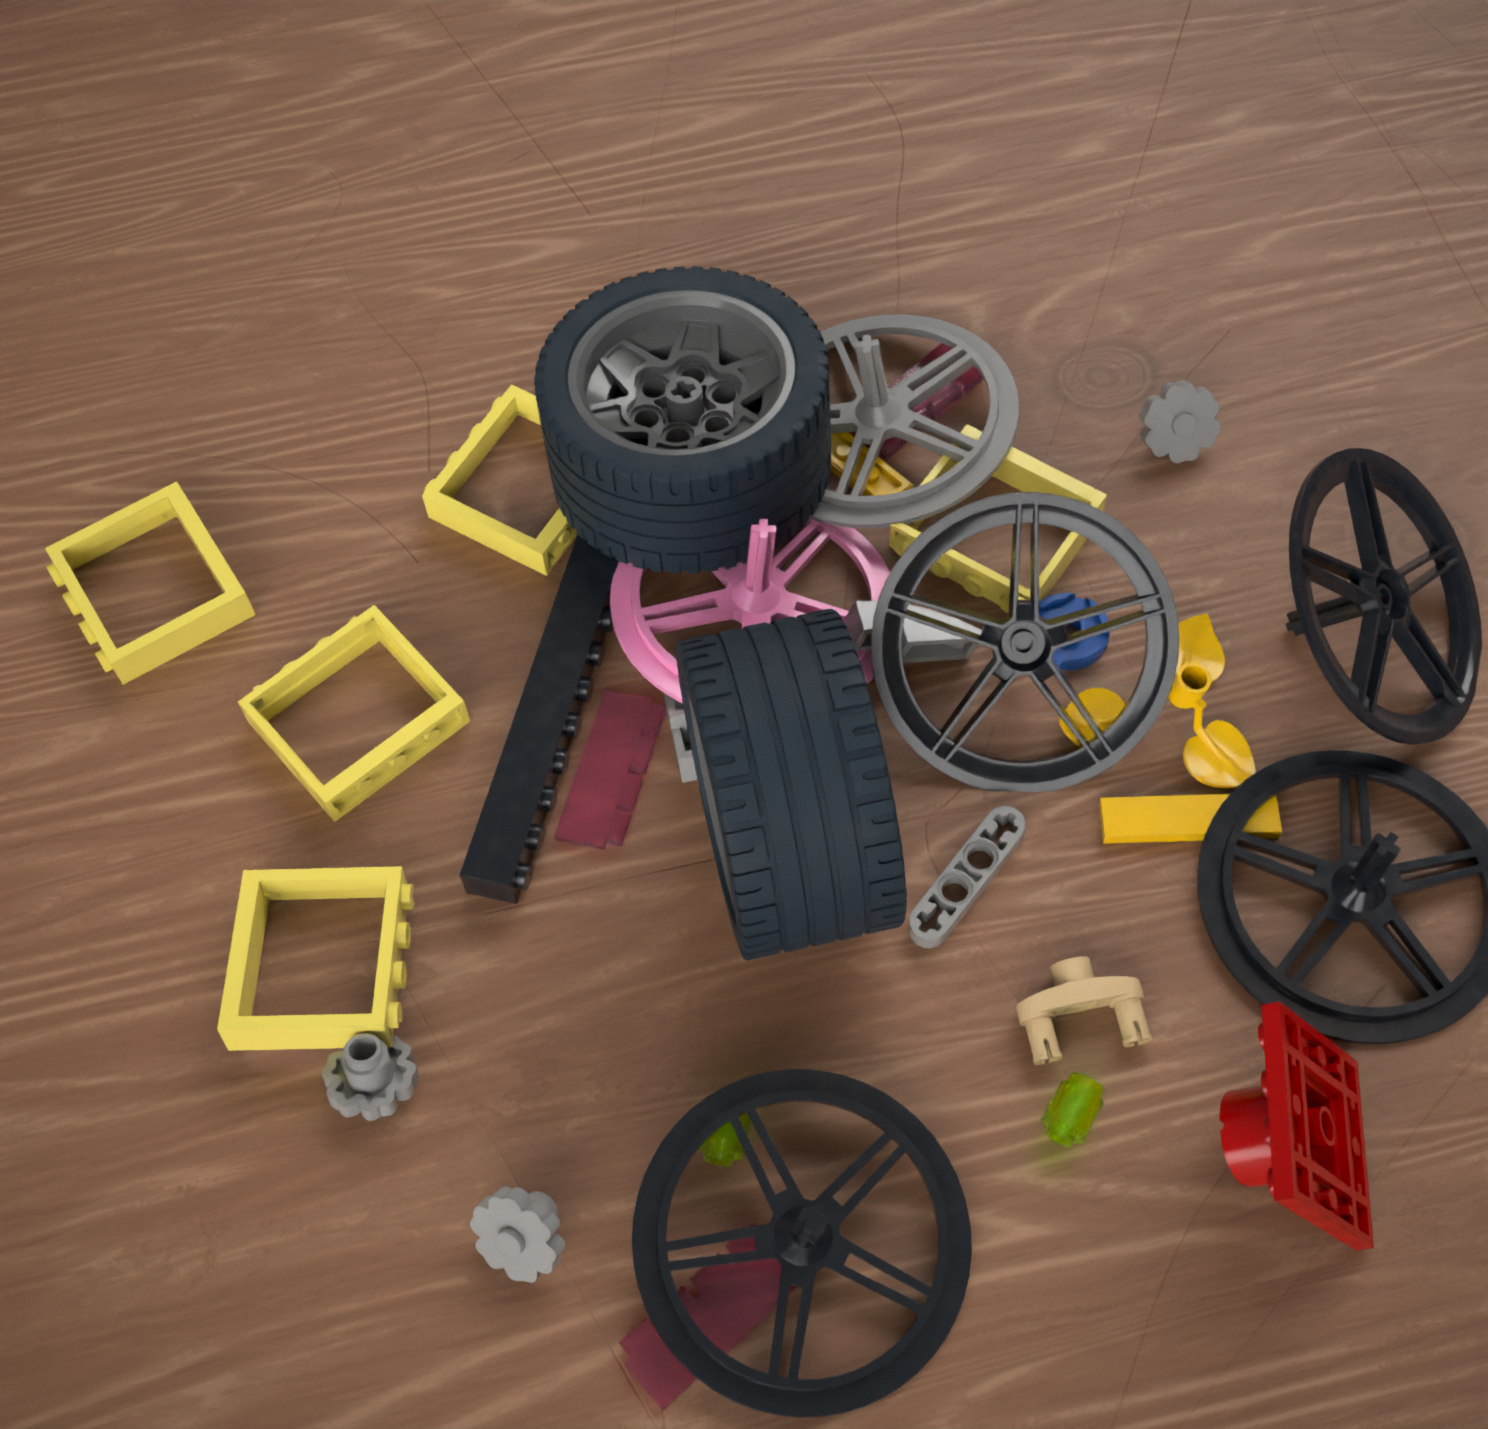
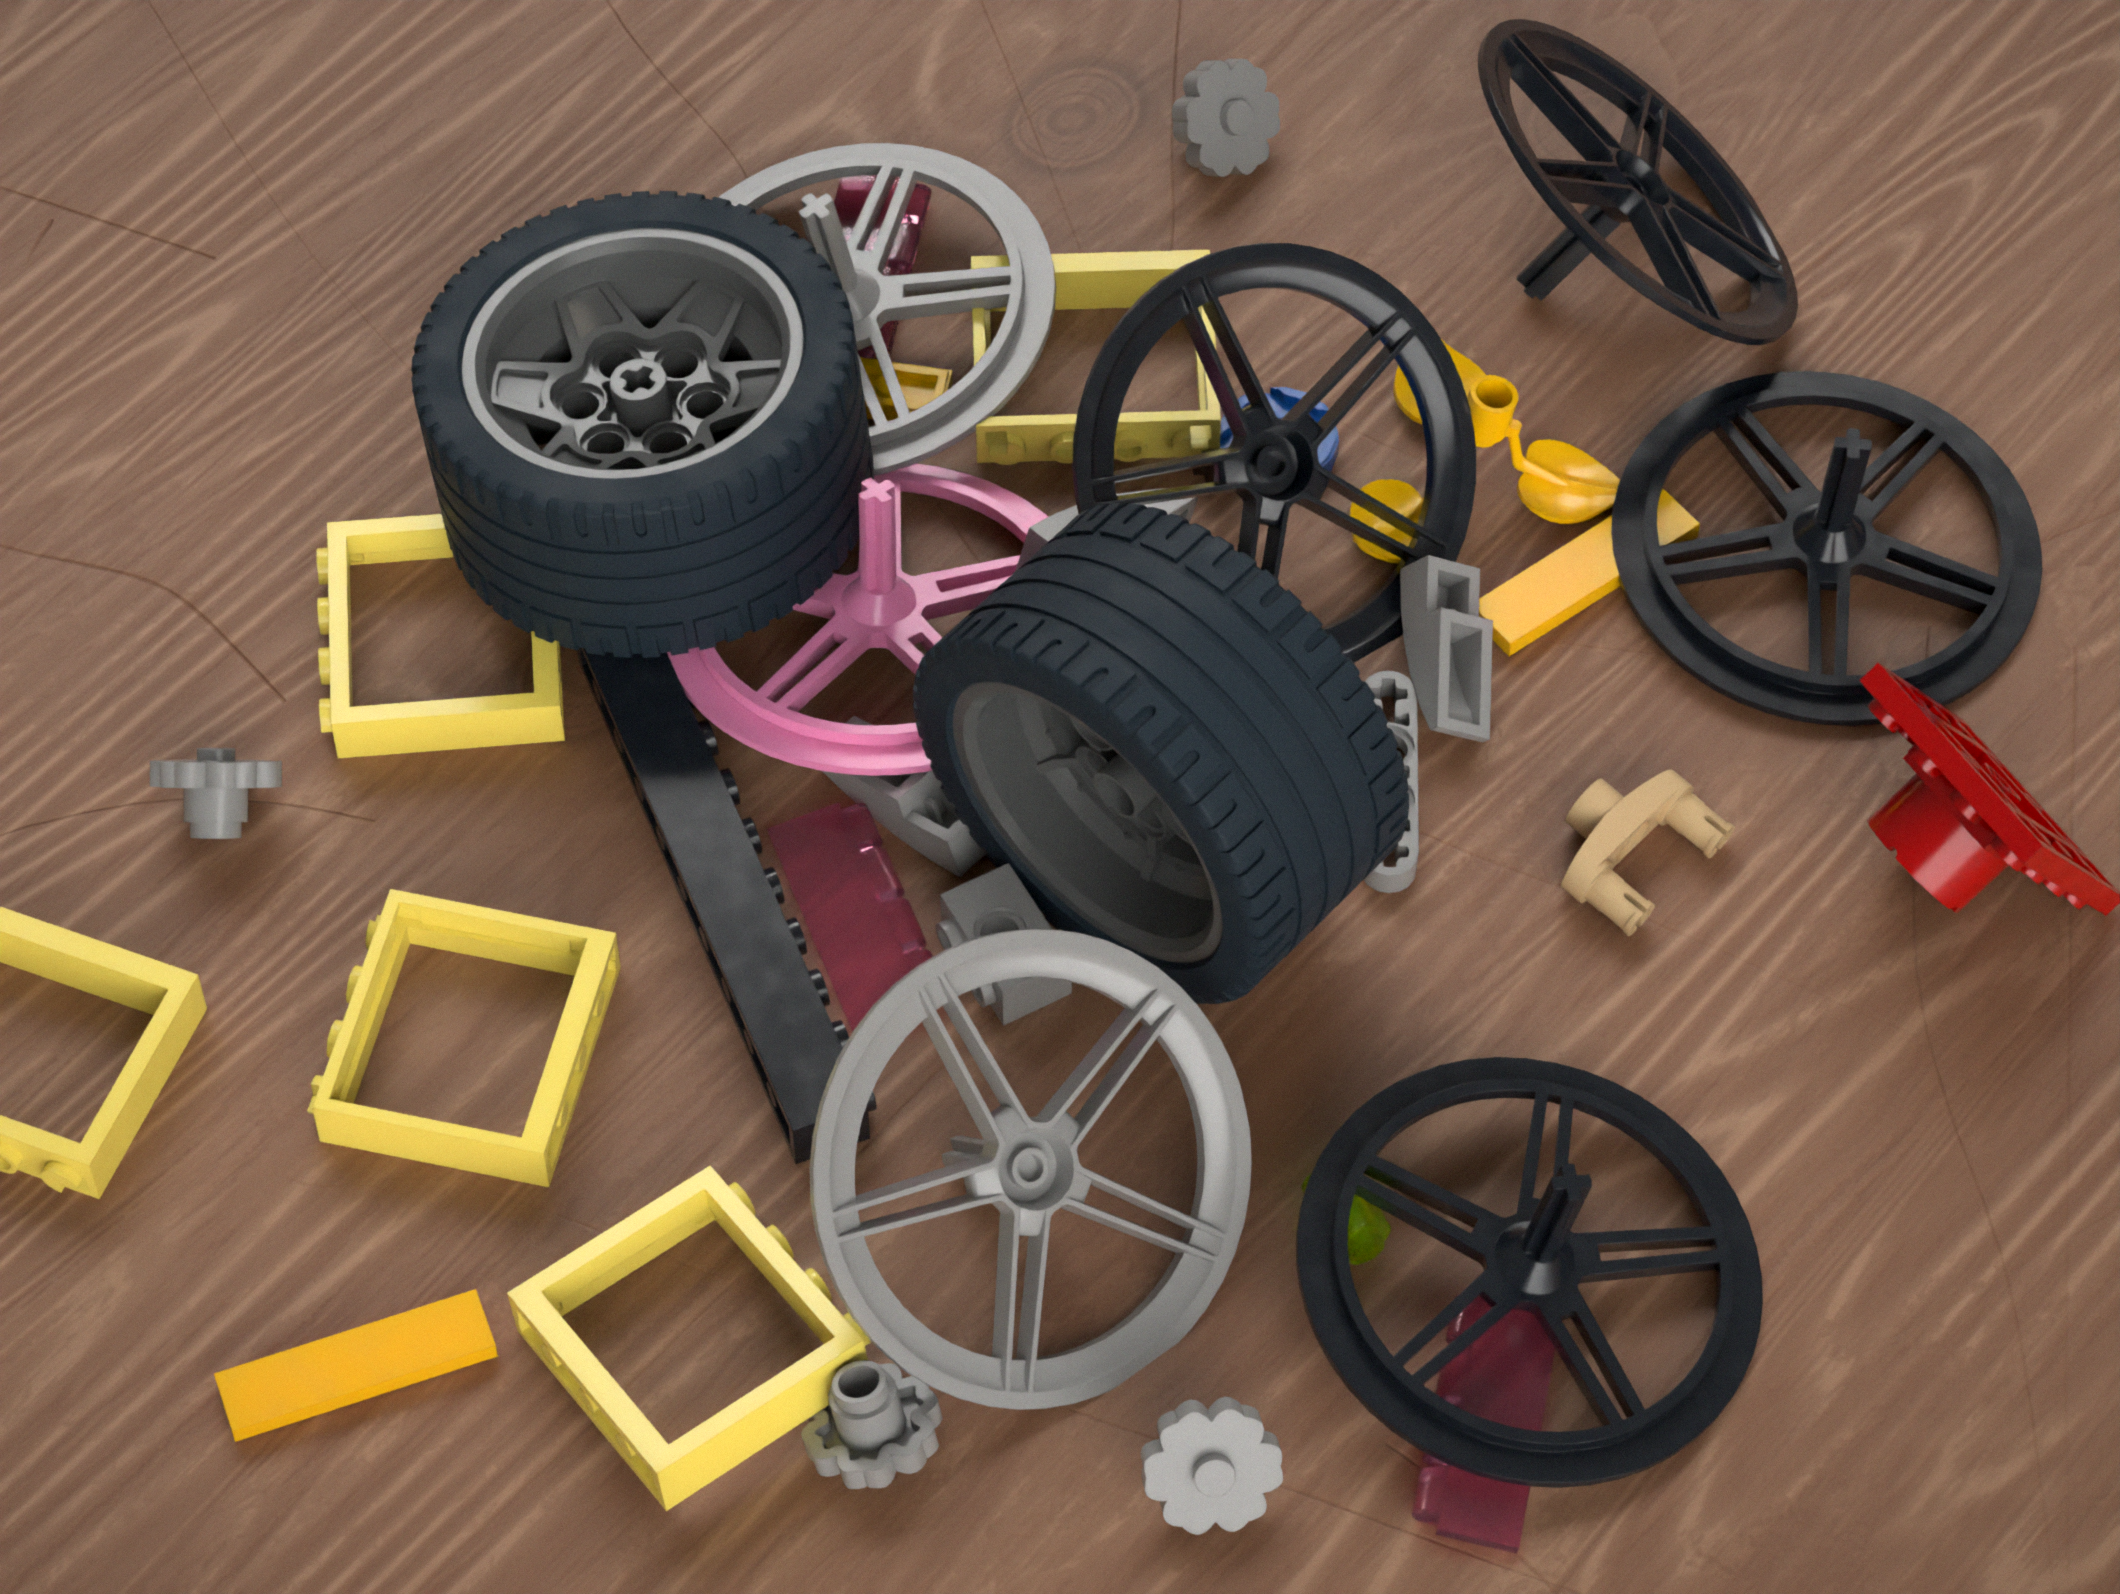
camera: 40 degrees left, 5 degrees down
clear neon green brick [1041,1072,1104,1147] -> none
none -> light grey plant [150,748,282,839]
none -> yellow tile [214,1289,498,1442]
none -> light grey wheel [809,929,1252,1410]
none -> light grey brick [936,863,1072,1026]
none -> light grey slope [1400,555,1493,743]

